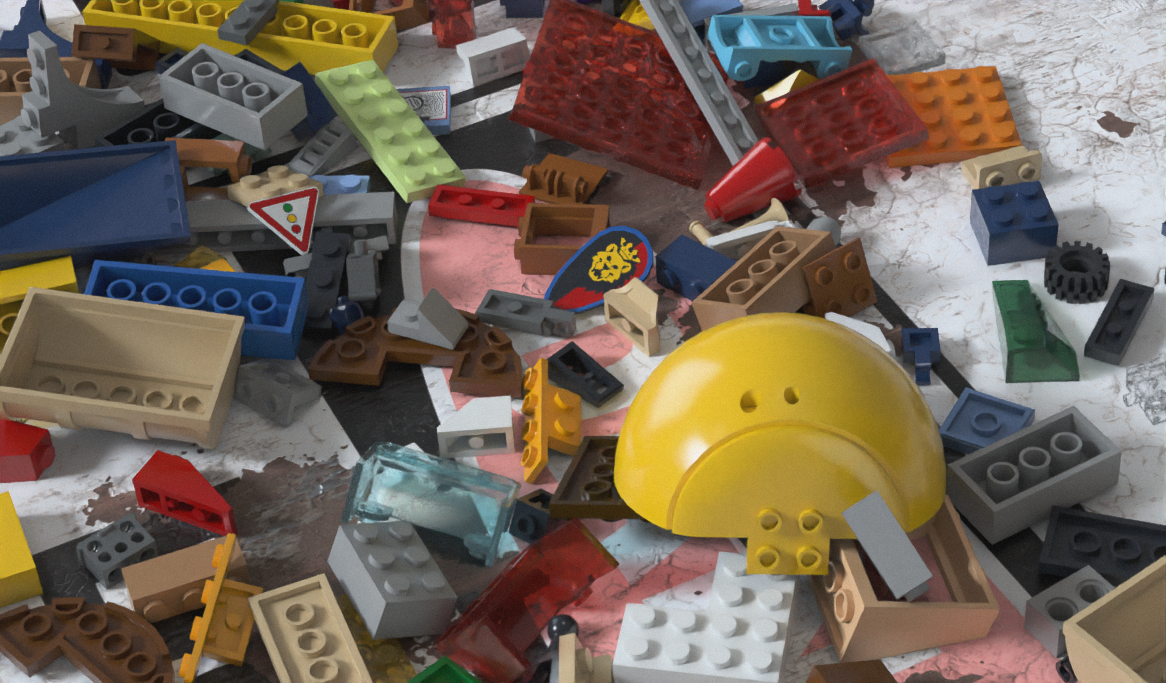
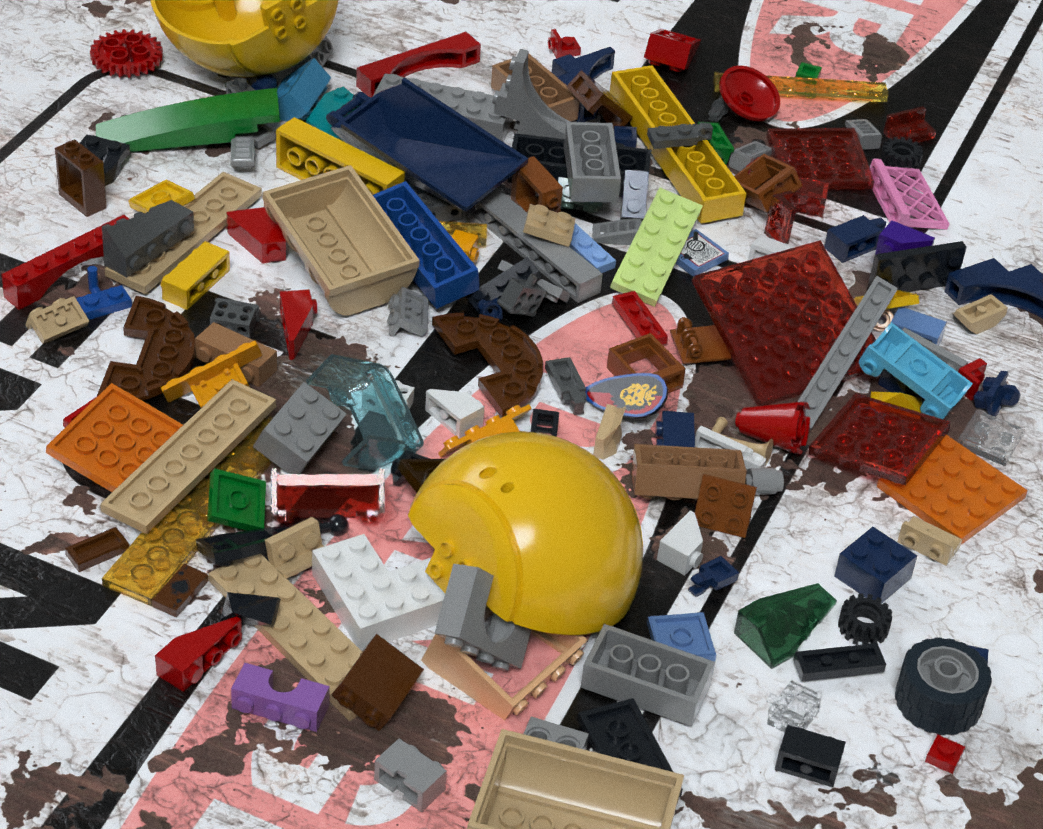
camera: 45 degrees right, 0 degrees up
piece [247,187,319,255] -> none
light grey slope [387,288,469,350] -> none

